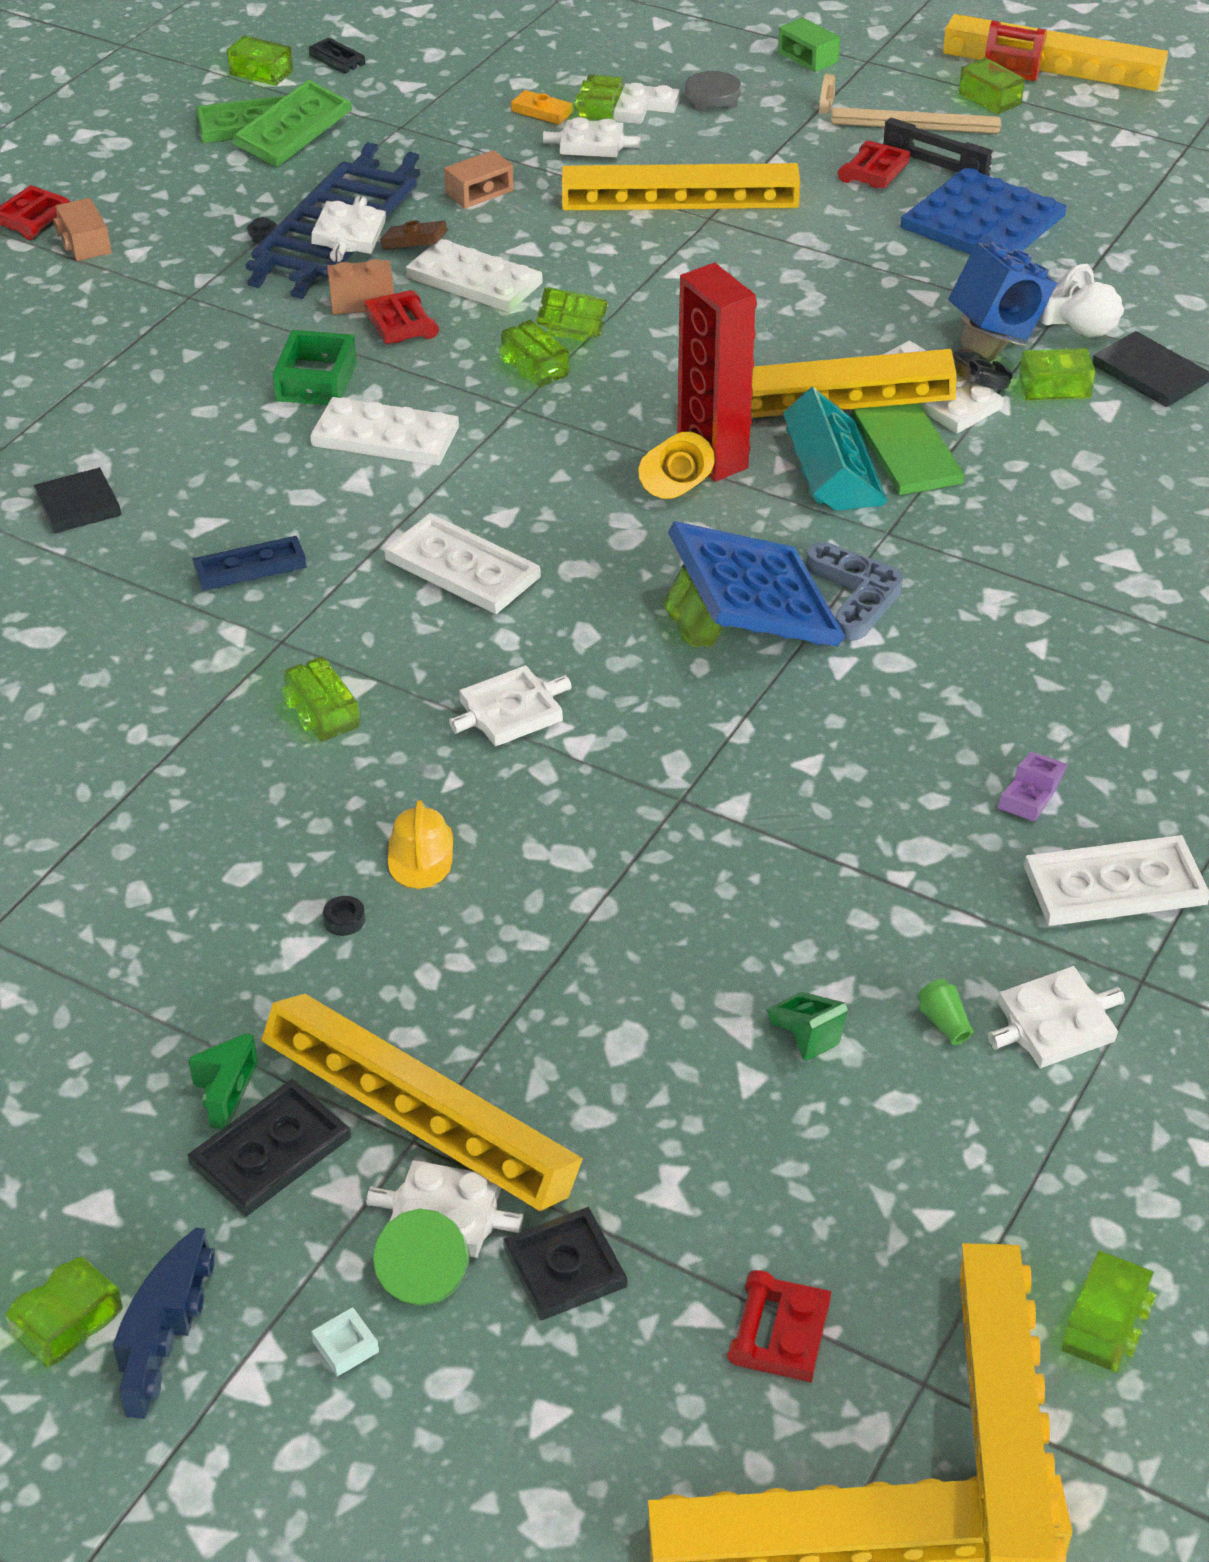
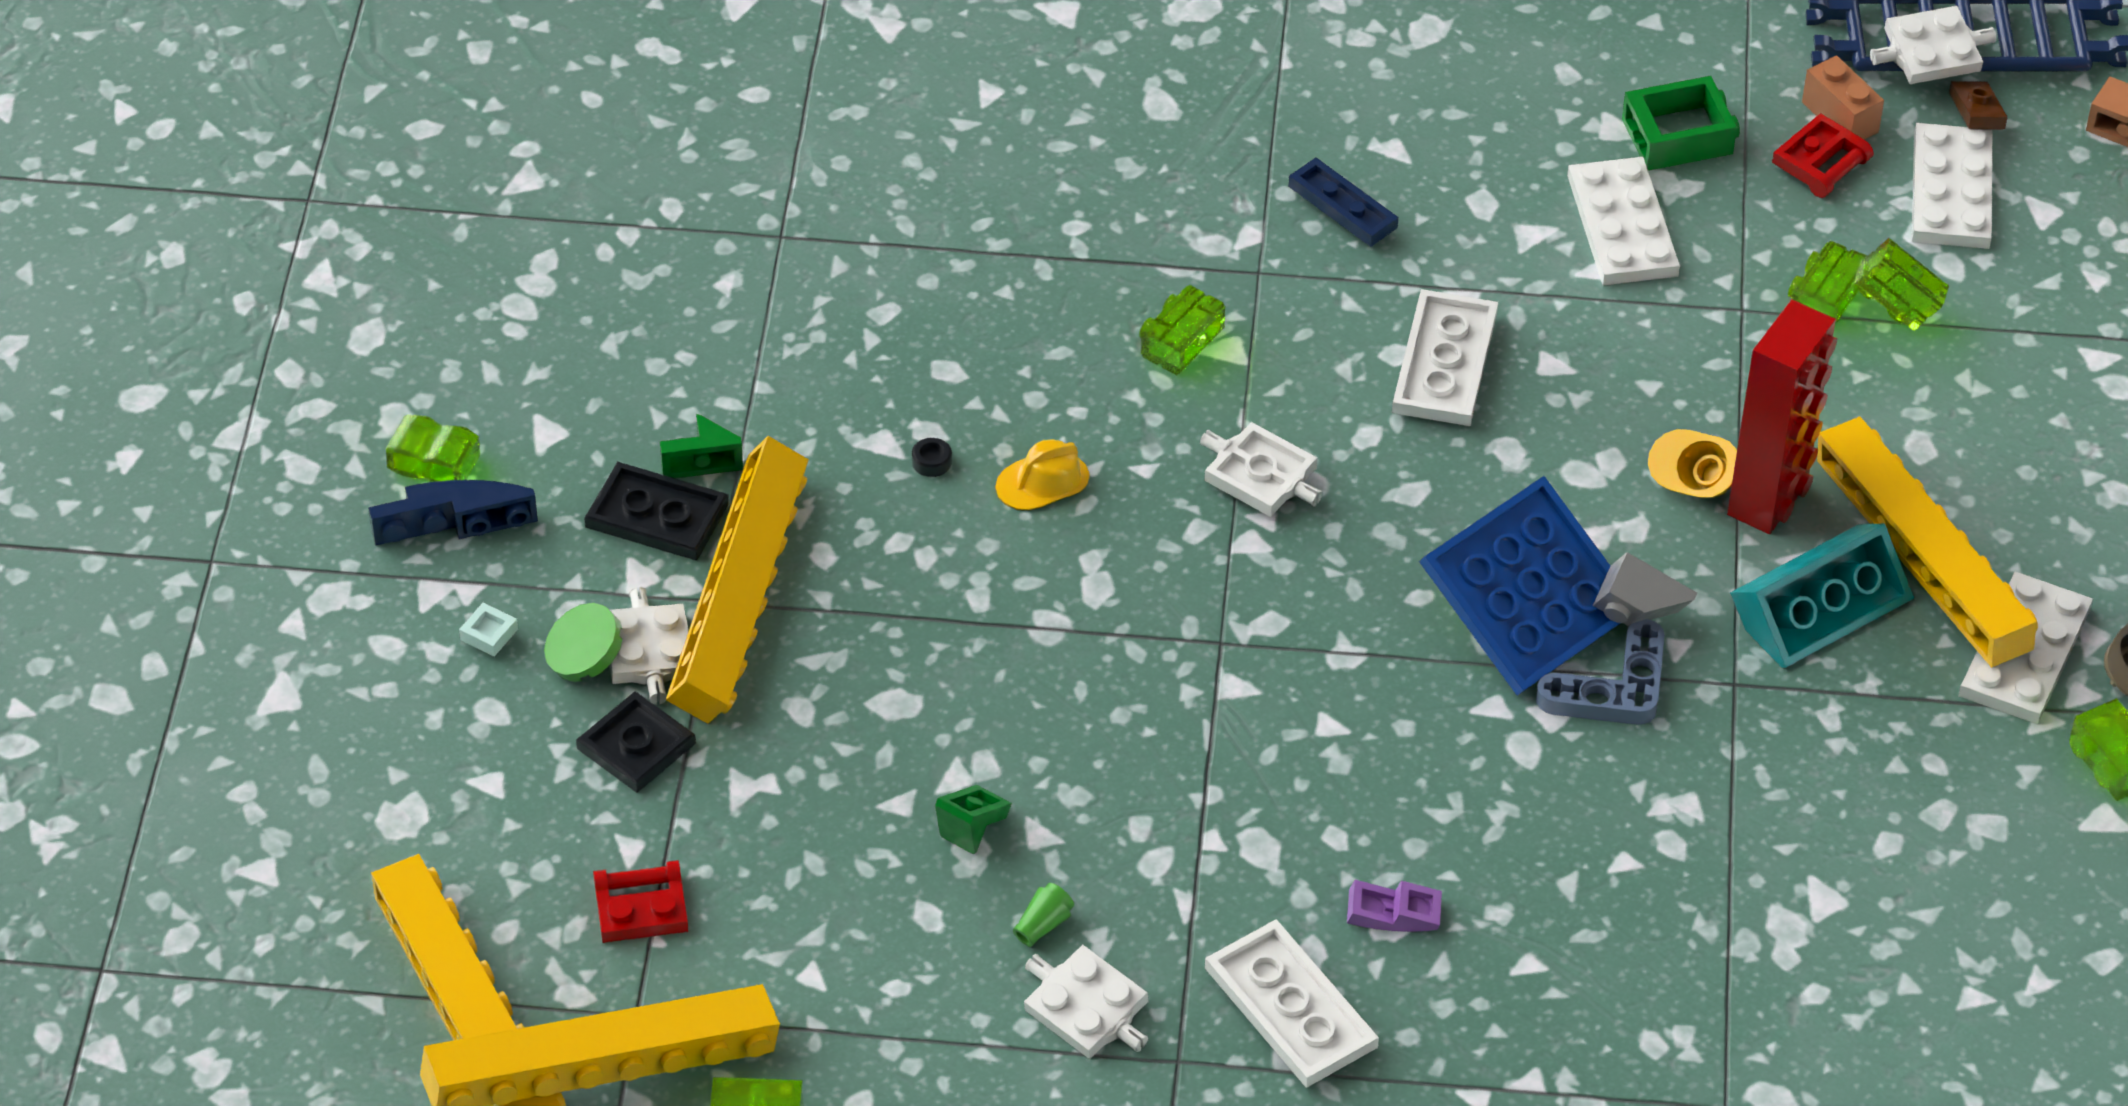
camera: 65 degrees right, 5 degrees up
black tile [34,467,122,533] -> none
bright green tile [852,403,965,495] -> none
black tile [952,350,1013,390] -> none
none -> light grey slope [1593,552,1697,626]

